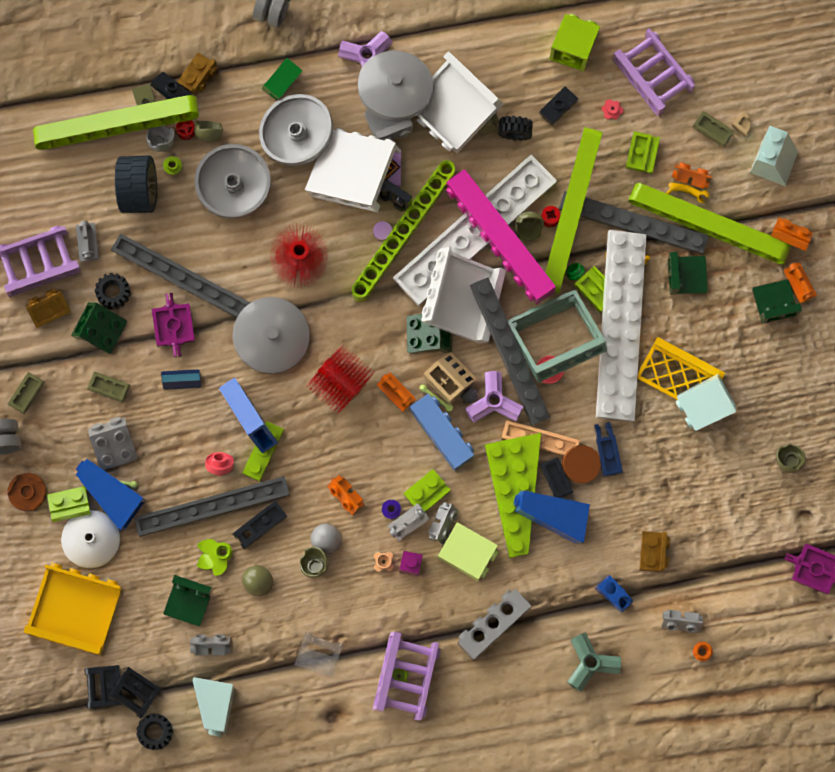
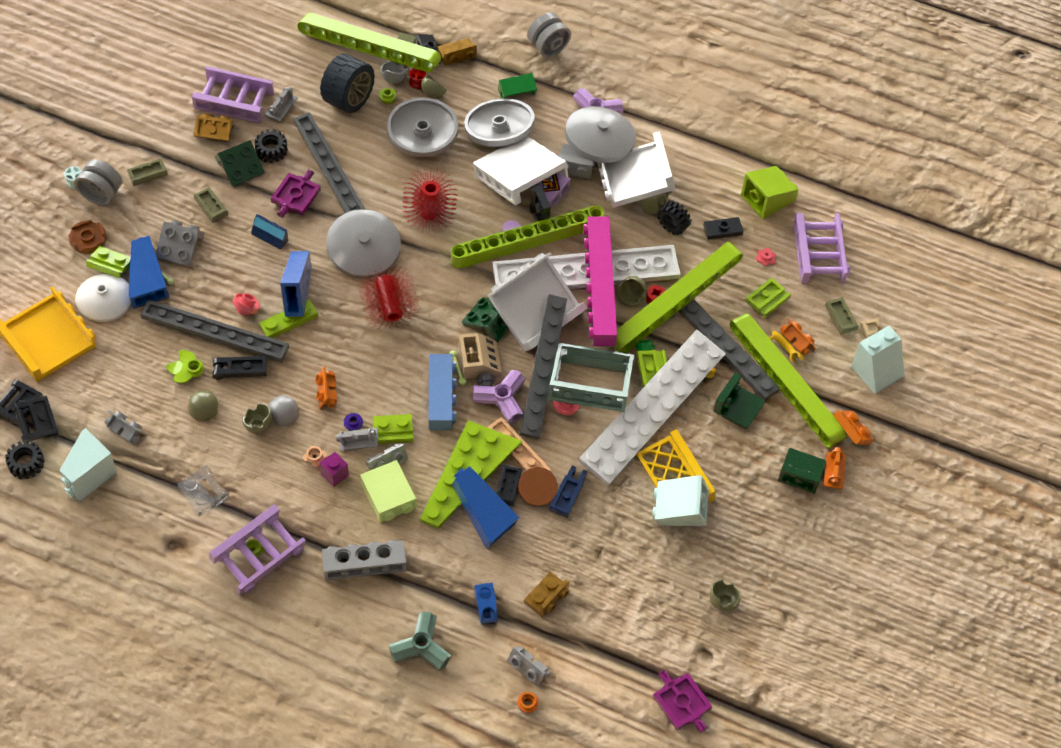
camera: 35 degrees right, 20 degrees down
dark green bracket [163,575,213,627] -> none
orange hinge [376,372,416,412] -> none

